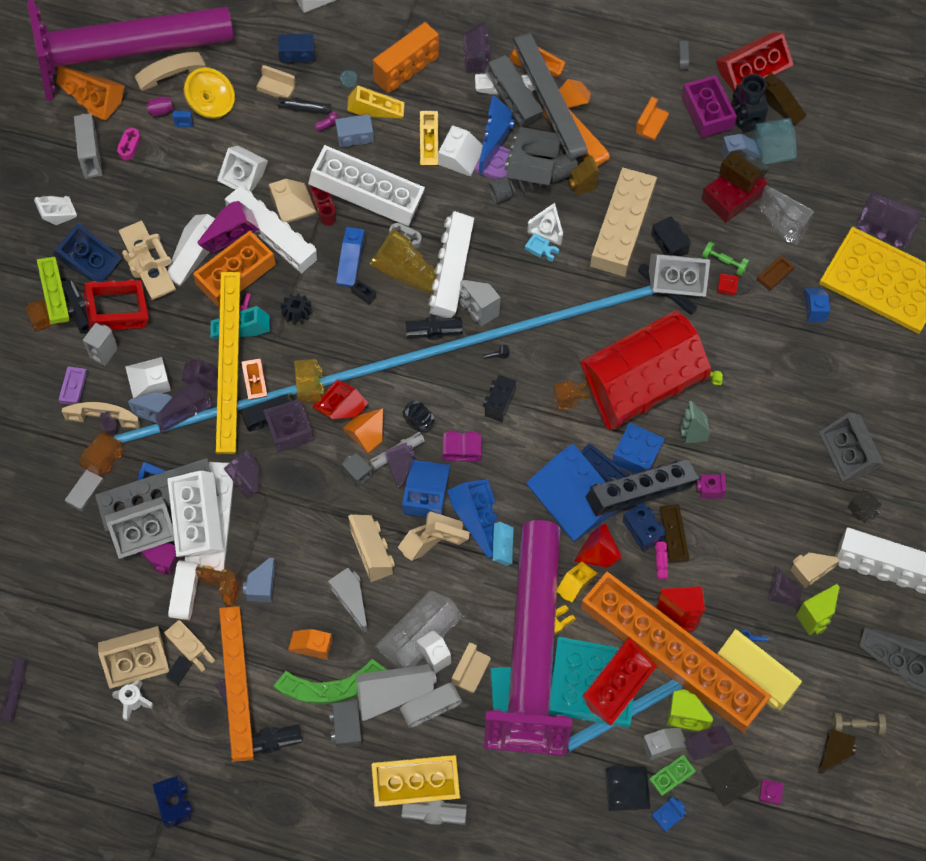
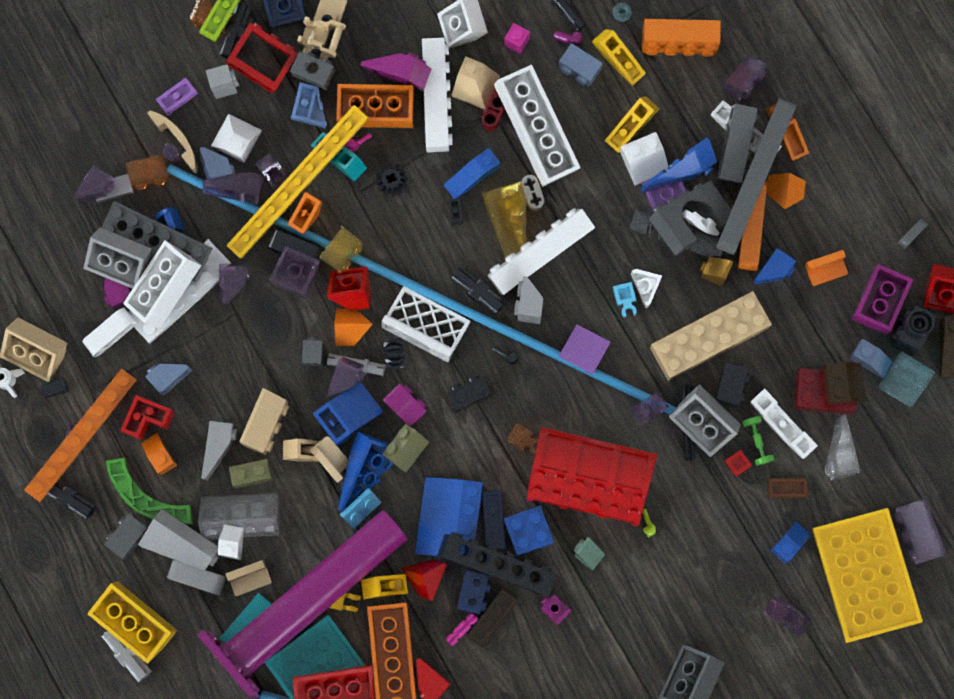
camera: 50 degrees right, 15 degrees up
tan hinge [164,620,215,672] -> none
white wedge [167,214,215,287] -> none
clear orange bracket [195,566,240,608] -> none
none -> clear purple slope [73,165,116,203]
none -> red brick [120,395,175,441]
none -> olive brick [229,459,273,488]
none -> dark grey brick [290,51,336,91]
none -> medium blue wing [291,82,327,129]
none -> white fence [381,286,470,363]
none -> olive brick [382,424,429,473]
none -> dark pink brick [504,23,530,54]
none -> medium lavender tile [559,325,611,375]
none -> clear purple hips [629,392,669,426]
none -> white slope [682,209,720,236]
none -> white slope [751,389,818,459]
none -> blue slope [753,248,796,285]
none -> clear purple slope [764,596,810,637]

